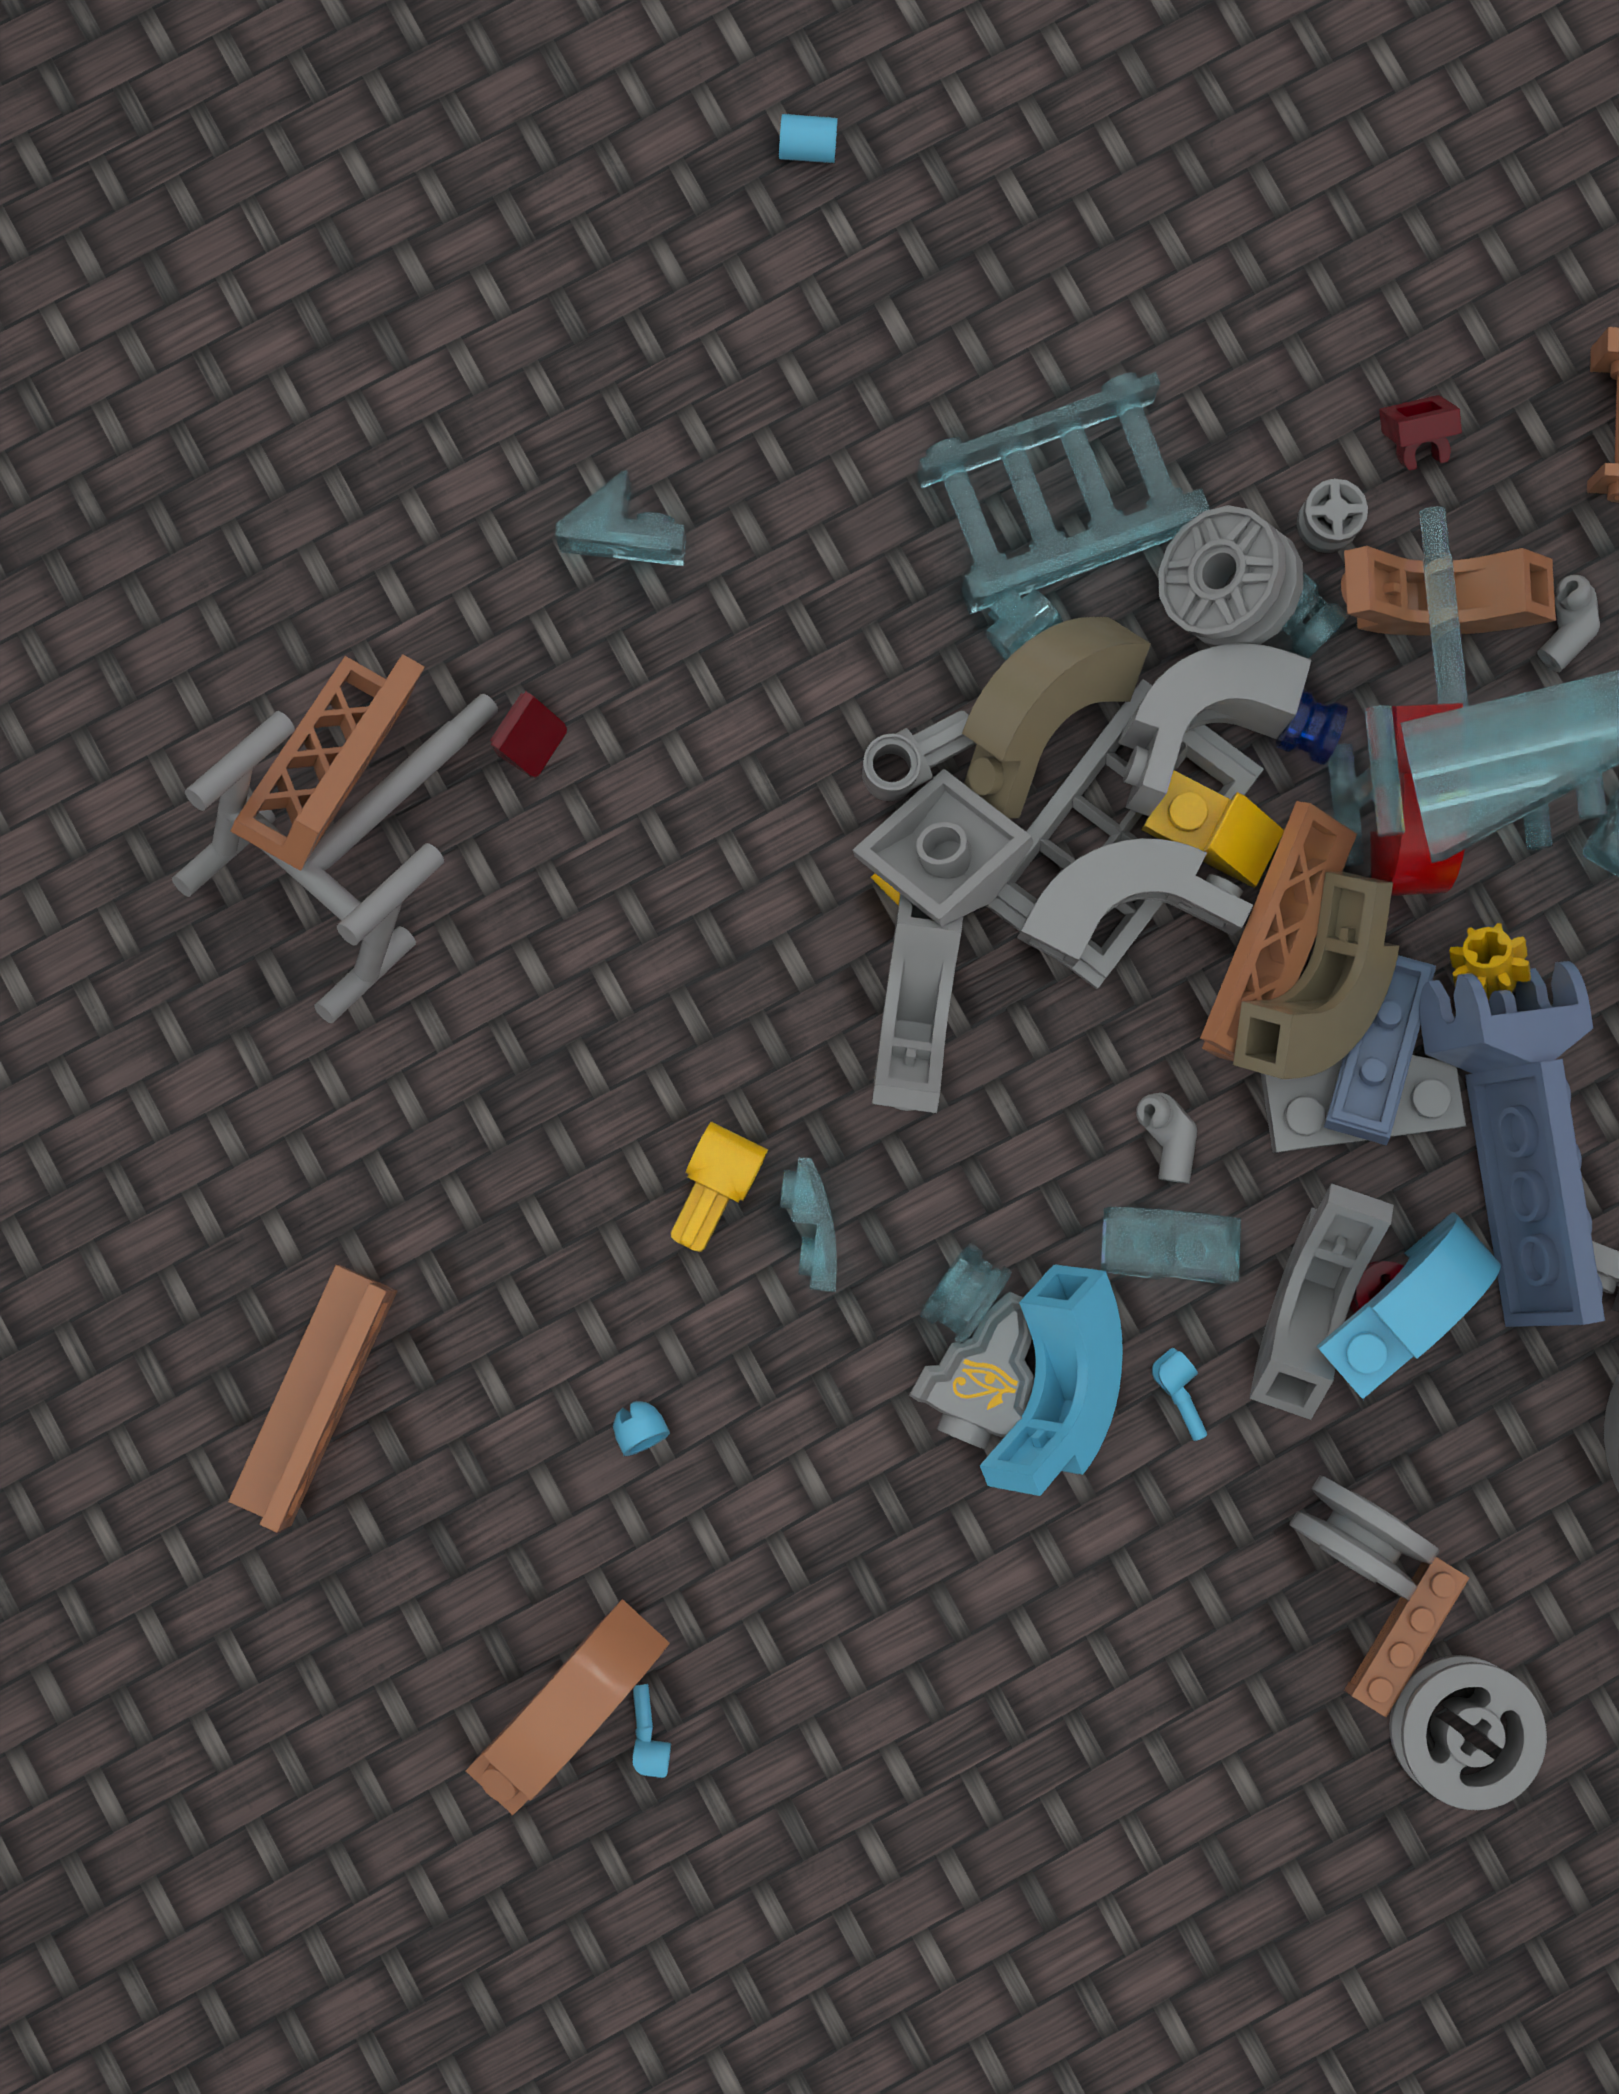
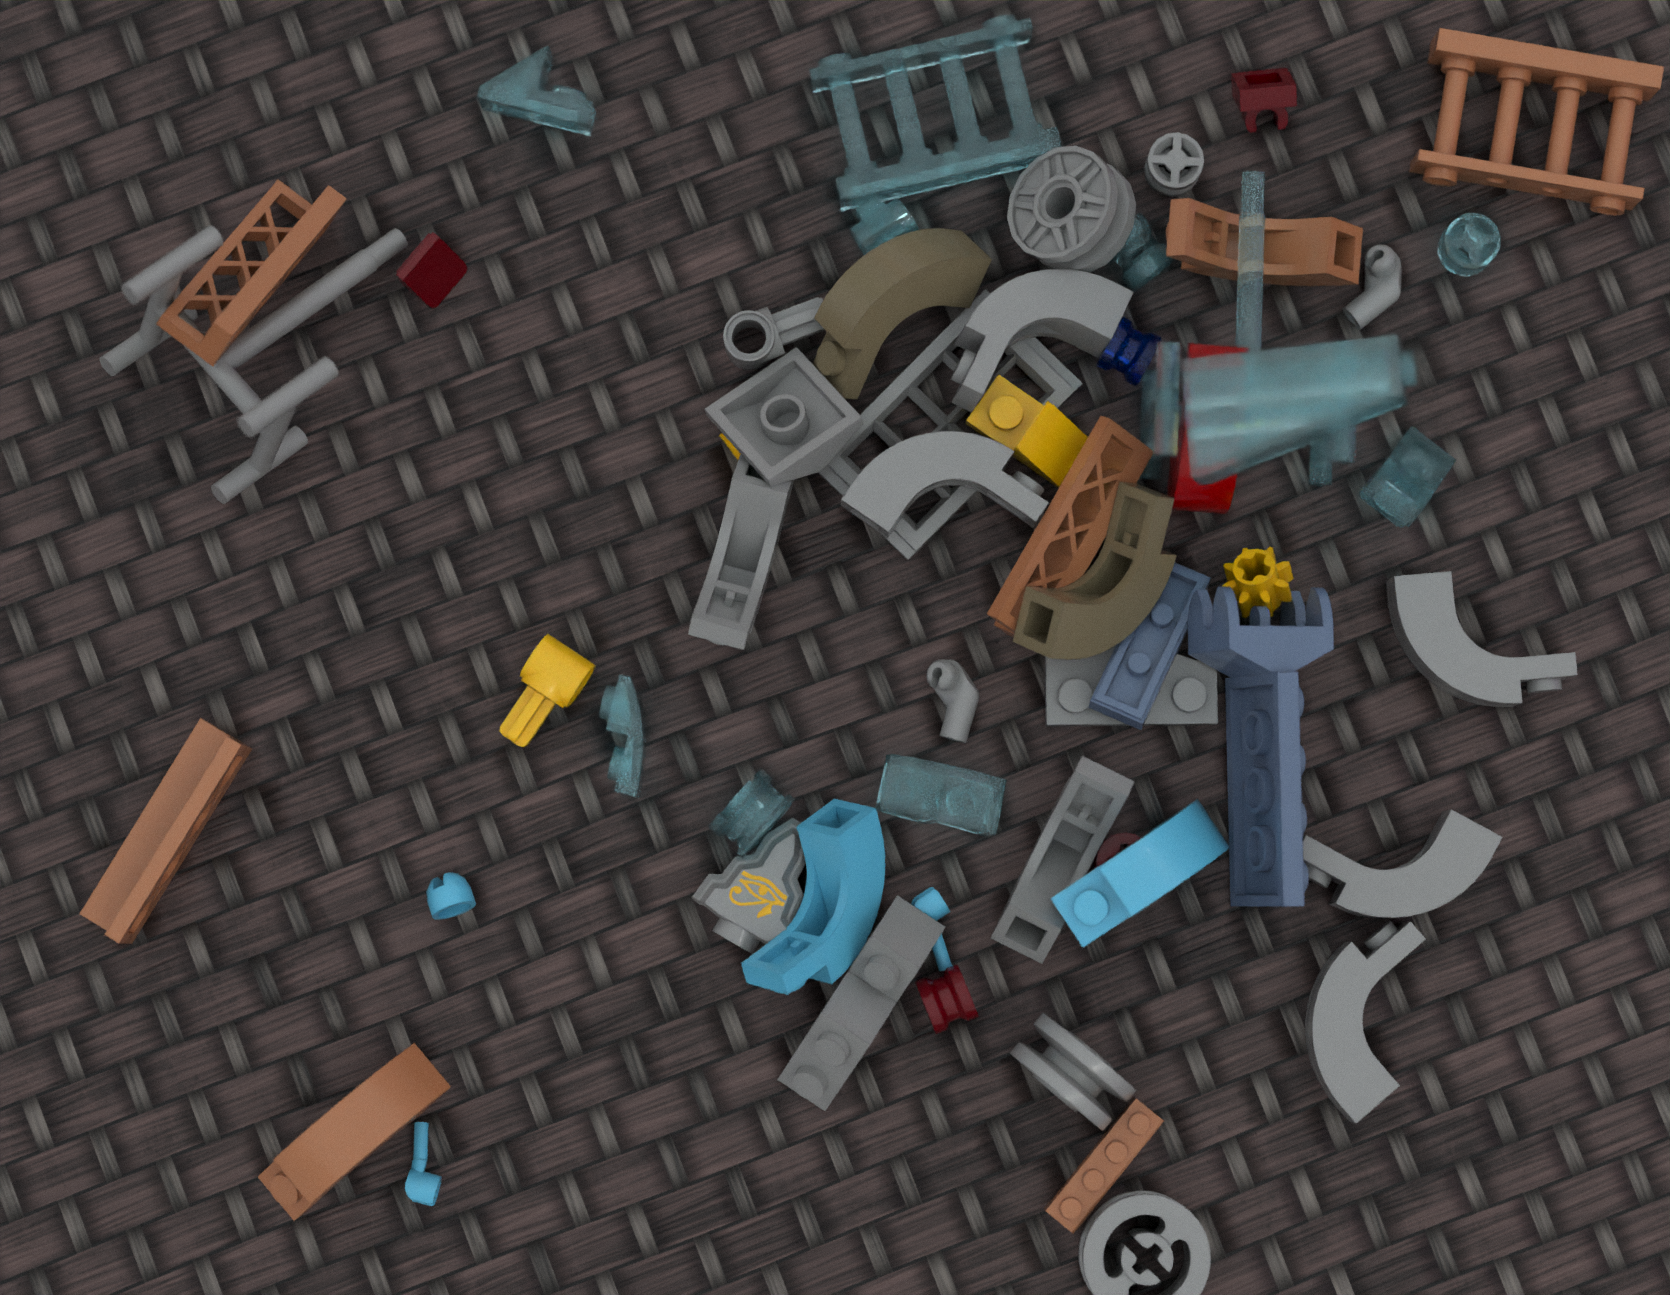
camera: 10 degrees right, 0 degrees up
none -> light grey arch [777,895,945,1111]
none -> dark red wheel [914,964,979,1034]

